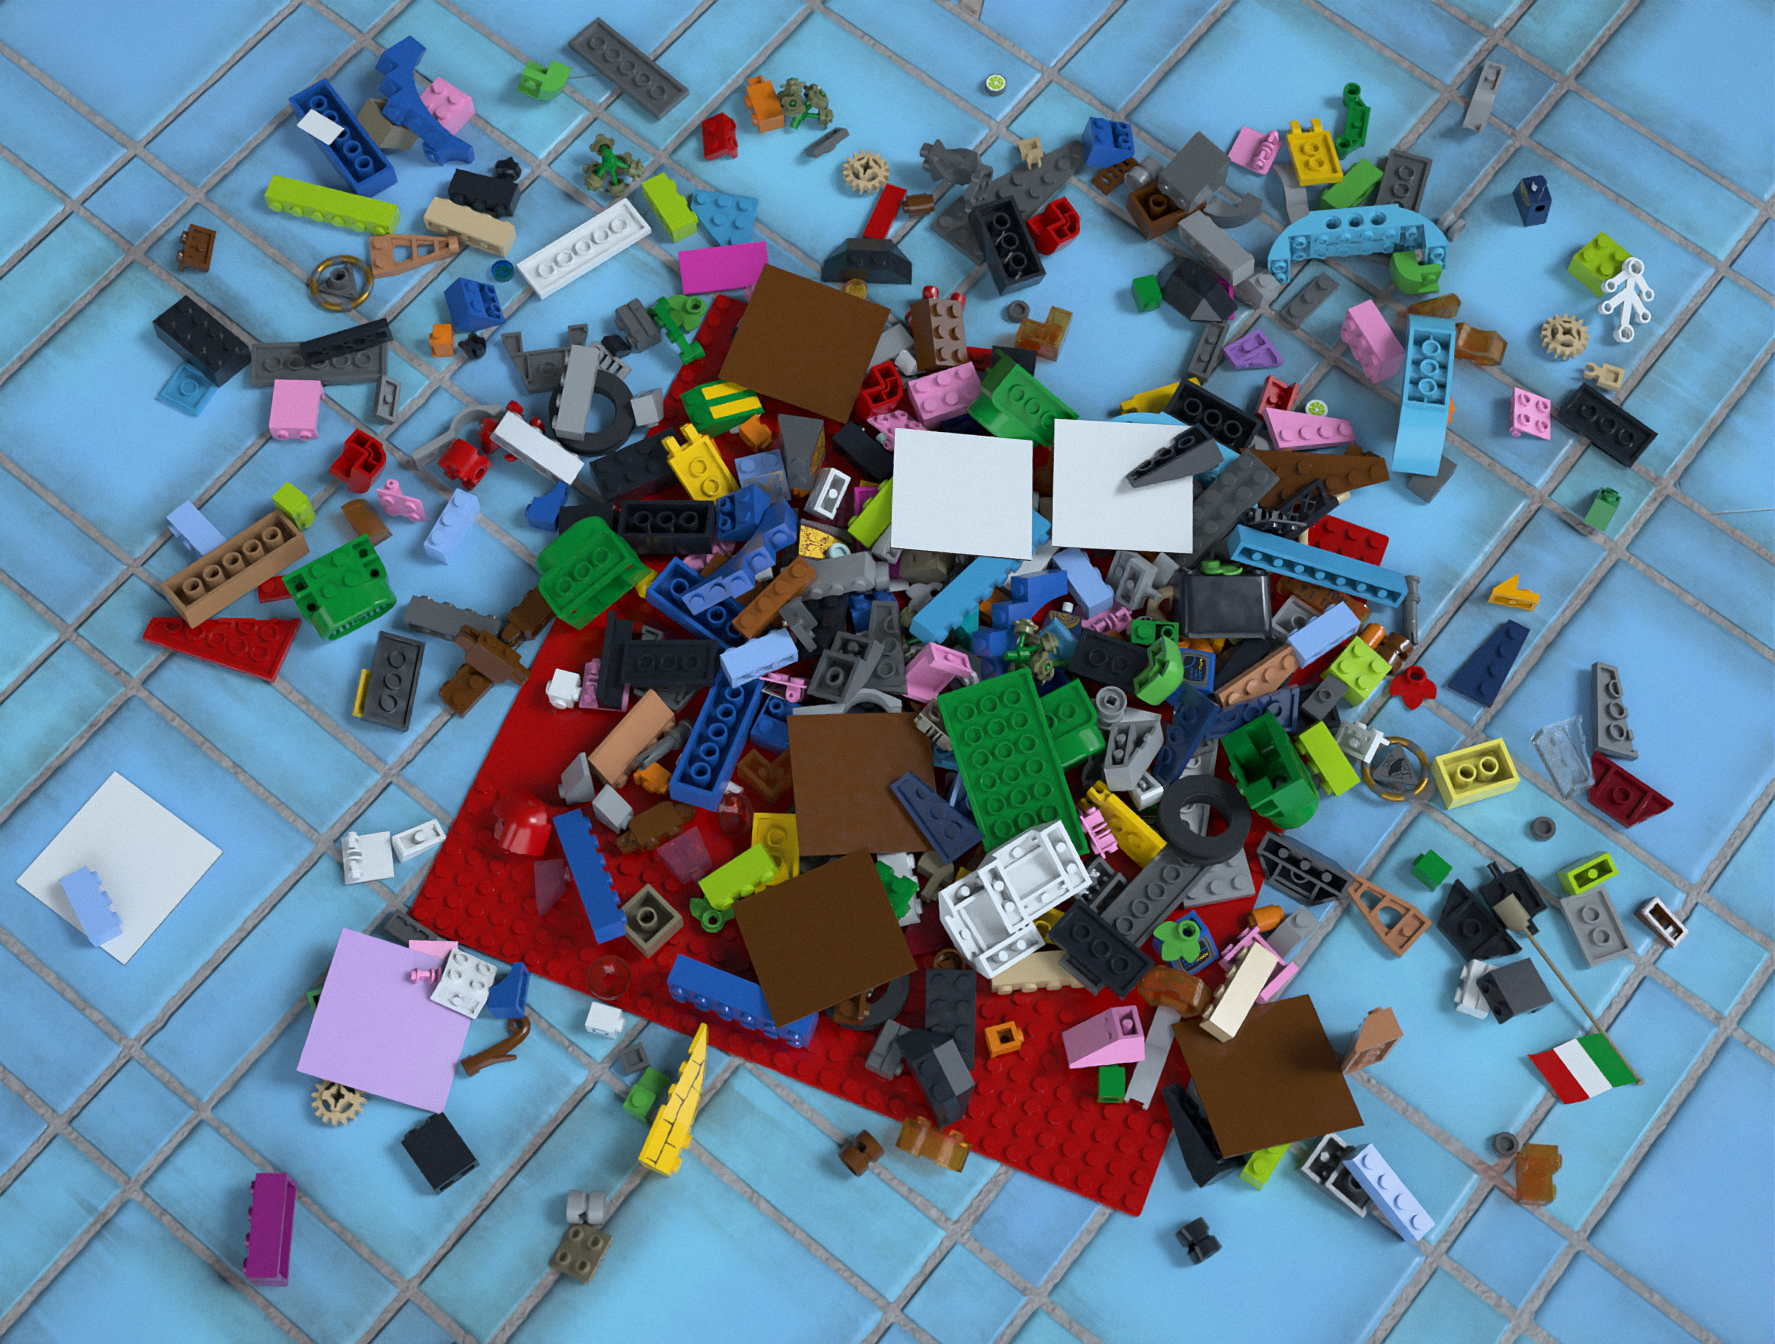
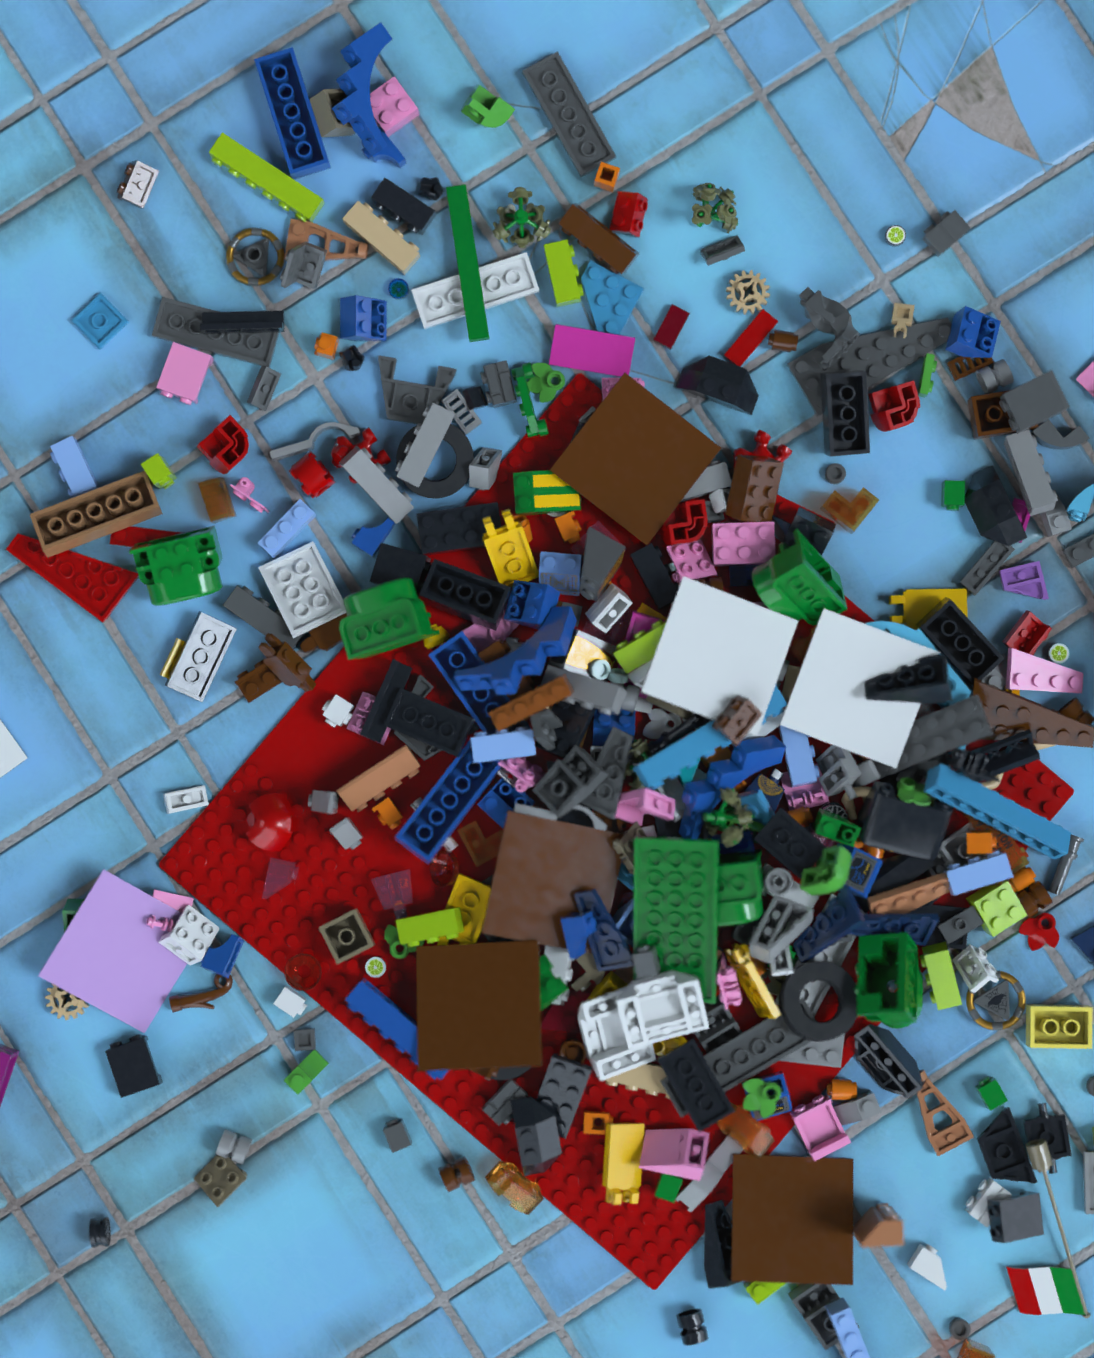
camera: 20 degrees right, 20 degrees up
black brick [152,295,251,388] -> none
white sticker [297,109,344,145] -> none
white hinge [341,831,394,885] -> none
dark grey plate [383,909,438,947] -> none
blue brick [552,808,628,944] -> none
reddish brown hinge [616,801,696,855] -> none
dark grey pin [635,719,694,771] -> none
yellow wedge [638,1023,709,1178] -> none
orange brick [744,75,784,134] -> none
clear orange tile [845,279,867,299] -> none
brick [1200,941,1279,1043] -> none
none -> white plate [258,541,346,638]
none -> dark grey bracket [280,241,327,289]
none -> tile [365,957,386,978]
none -> dark grey brick [383,1118,412,1153]
none -> green tile [446,184,490,342]
none -> reddish brown brick [558,203,640,274]
none -> blue arch [561,911,596,959]
none -> orange brick [594,162,620,193]
none -> yellow tile [602,1123,645,1205]
none -> dark grey brick [632,944,661,979]
none -> dark red tile [653,304,690,350]
none -> bracket [712,695,763,746]
none -> white slope [907,1243,947,1290]
none -> bright green plate [918,353,937,398]
none -> dark grey brick [923,210,971,257]
none -> orange brick [967,830,996,854]

